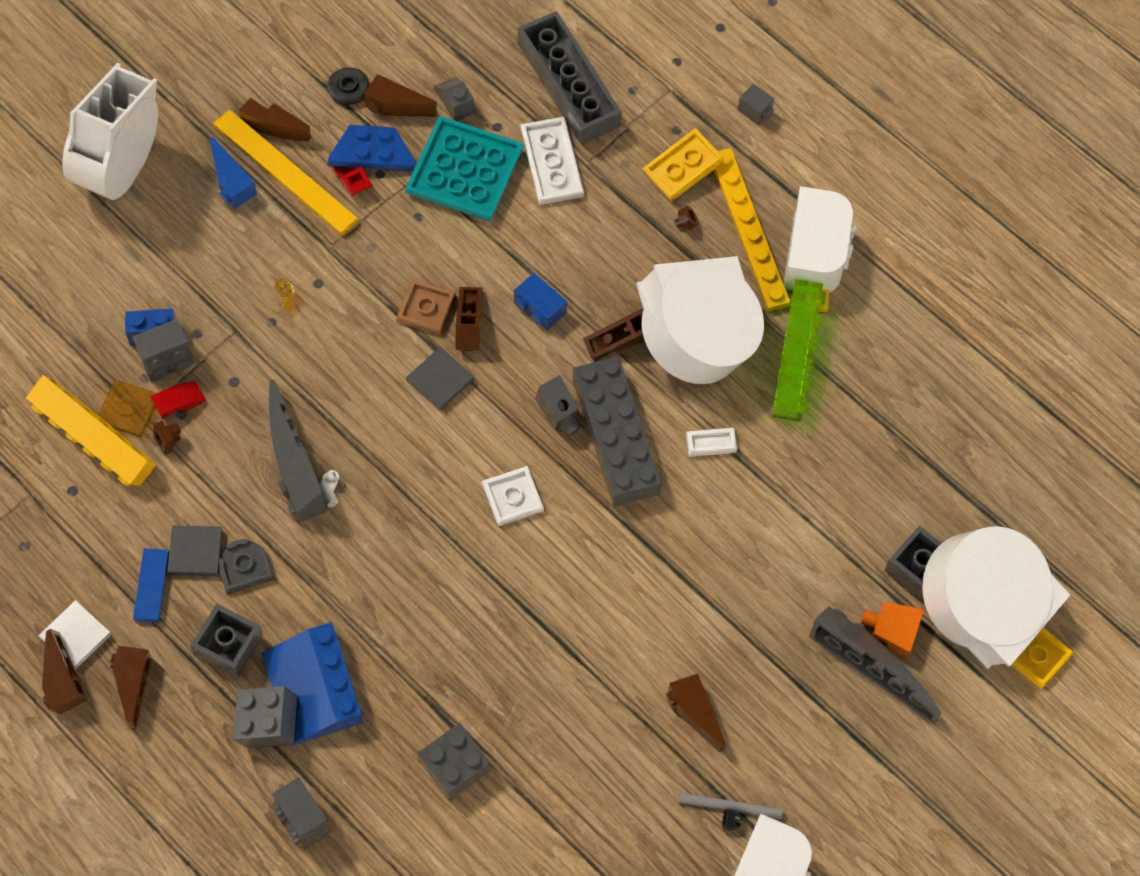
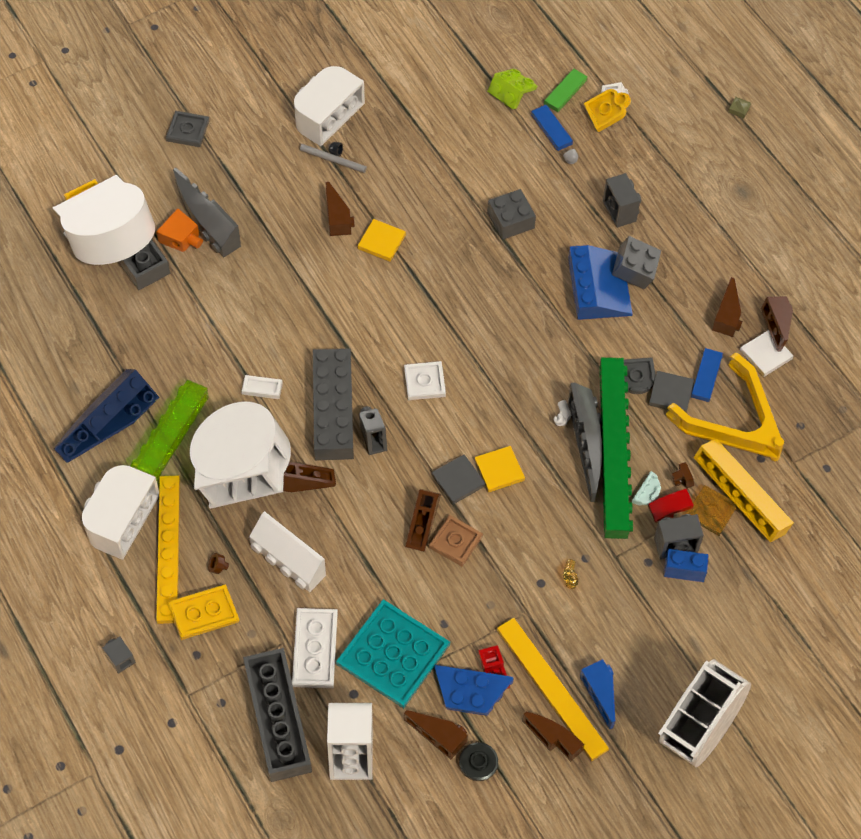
camera: 165 degrees left, 5 degrees down
dark grey brick [190,603,264,678] -> none
dark grey slope [434,77,474,121] -> none
blue brick [514,273,568,330] -> none
none -> dark blue wedge [54,369,160,463]
none -> dark grey tile [166,111,210,147]
none -> white slope [249,511,326,592]
none -> white brick [327,703,373,780]
none -> yellow tile [358,219,406,262]
none -> yellow tile [474,446,525,493]
none -> green brick [599,357,633,539]
none -> light aqua tile [632,471,661,505]
none -> yellow piece [666,352,784,461]

